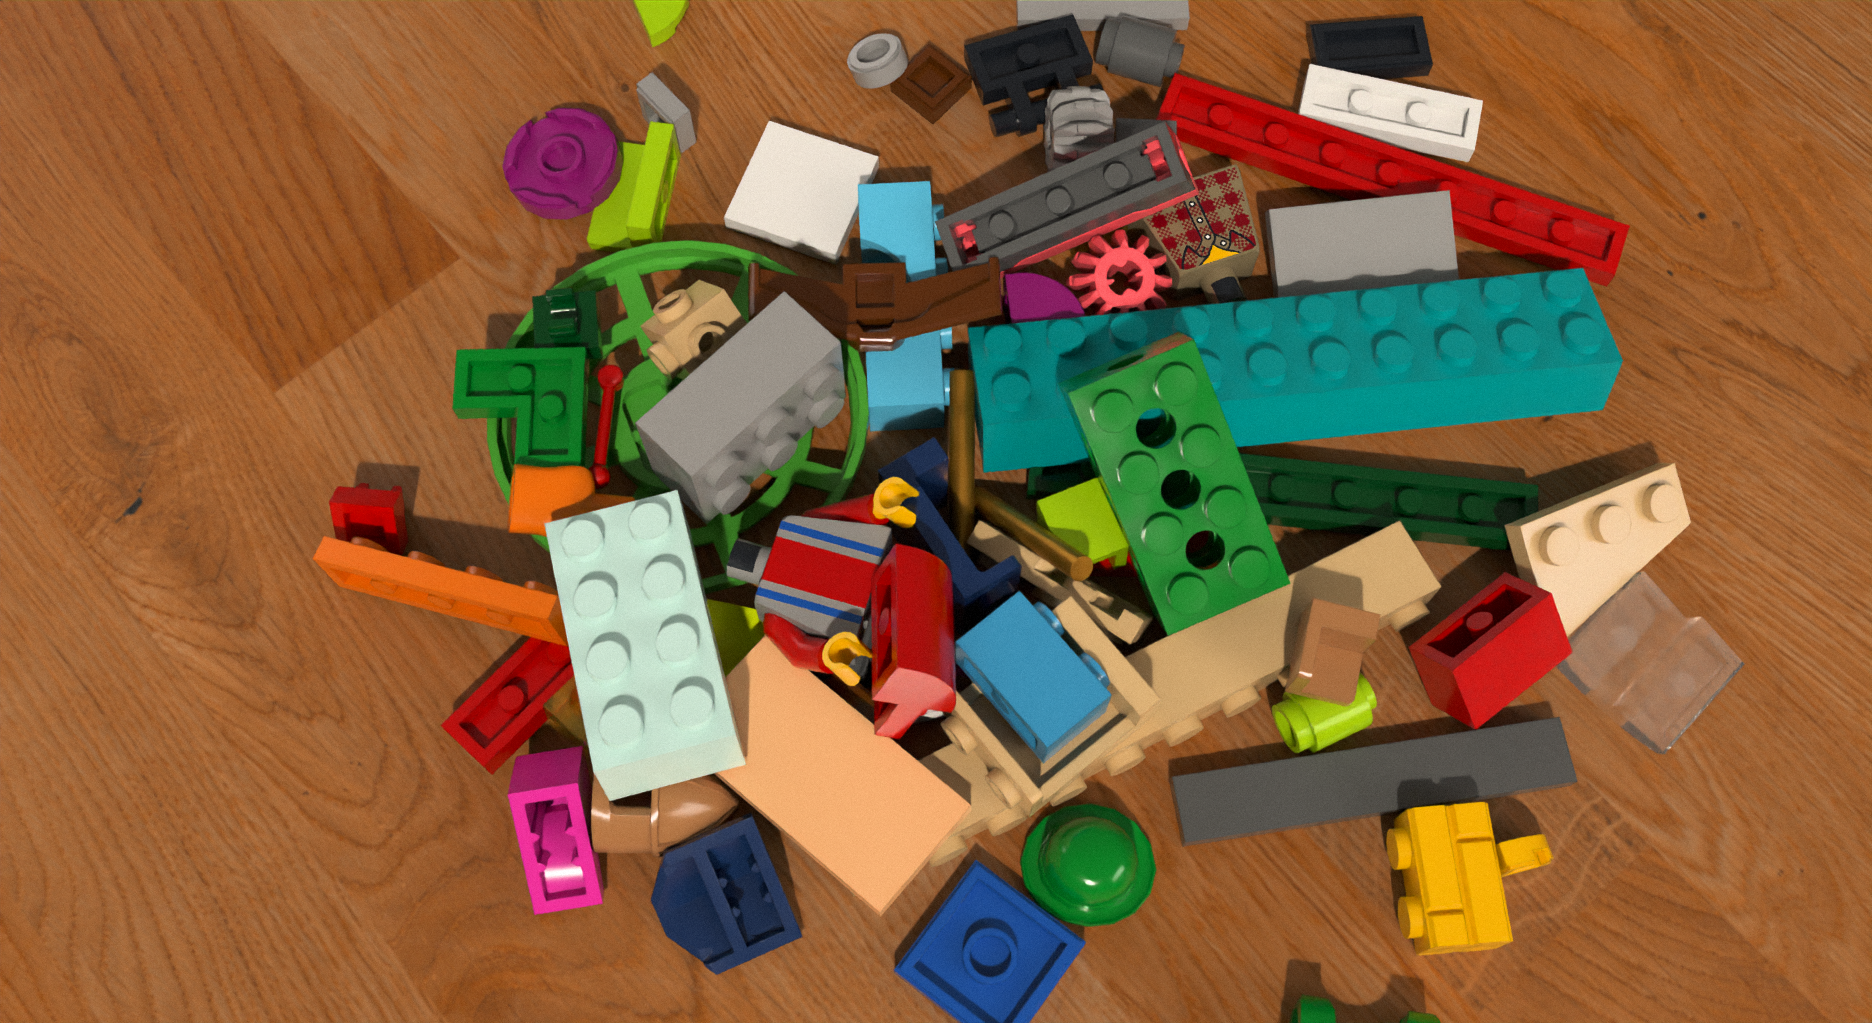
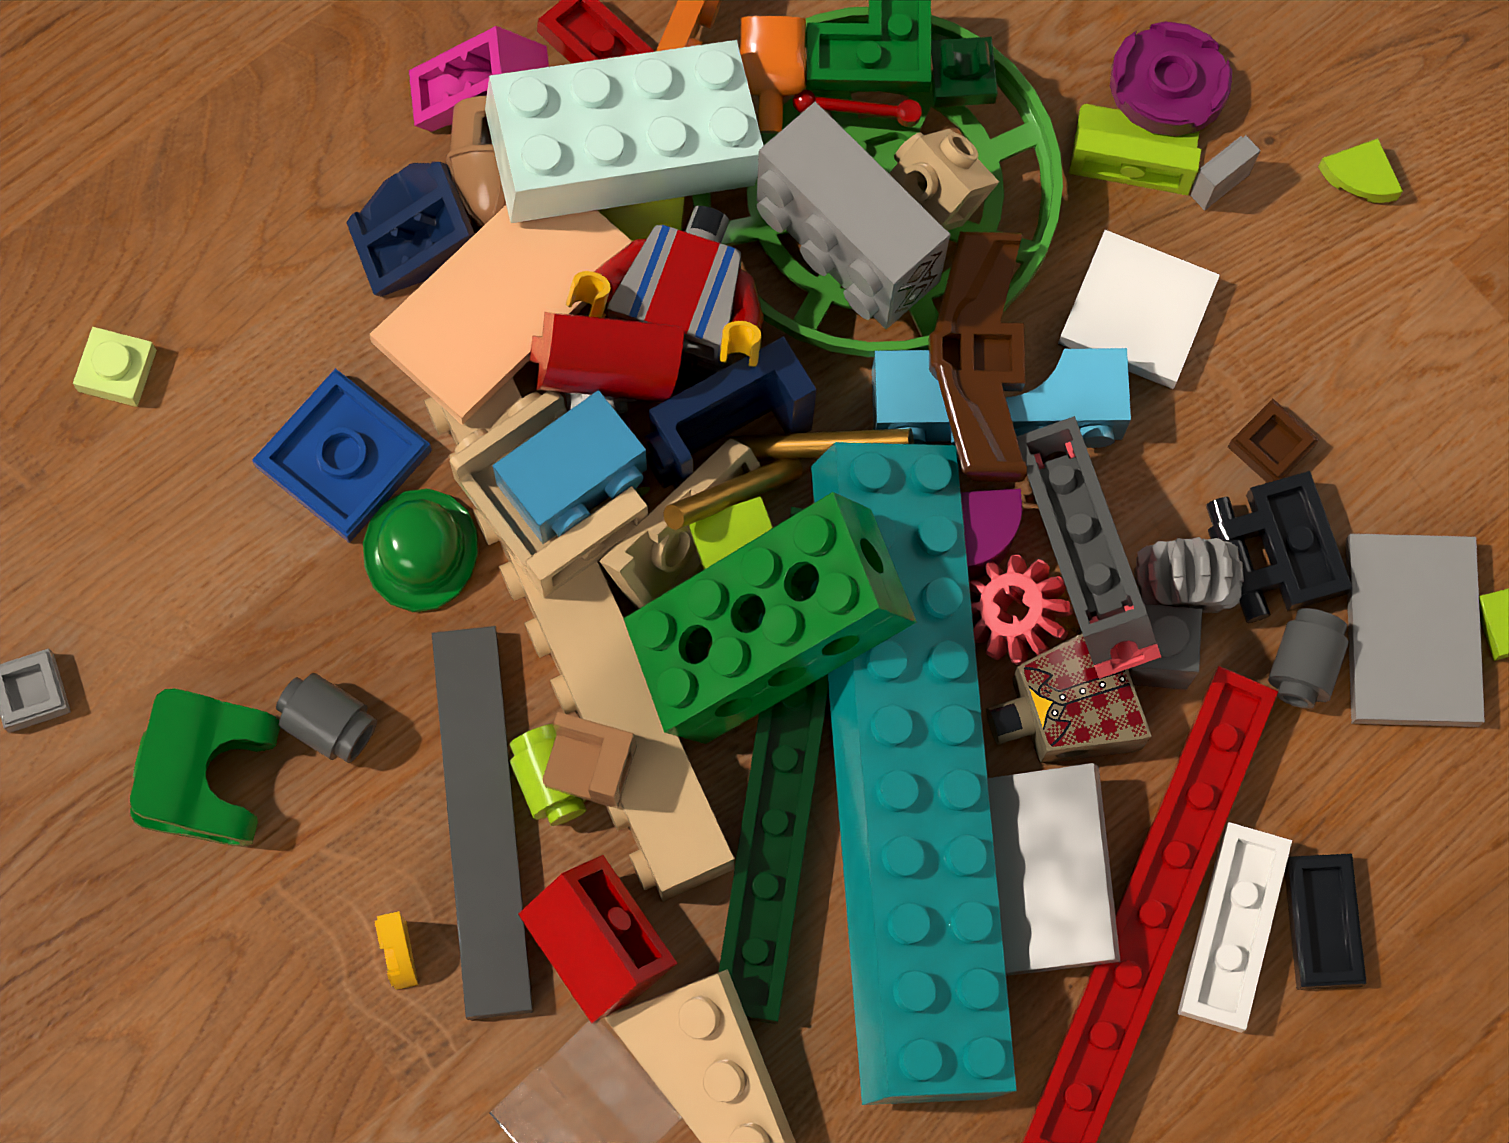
camera: 90 degrees right, 5 degrees up
light grey tile [847,33,908,89] -> none
yellow brick [1386,802,1513,956] -> none
none -> dark grey brick [276,673,377,763]

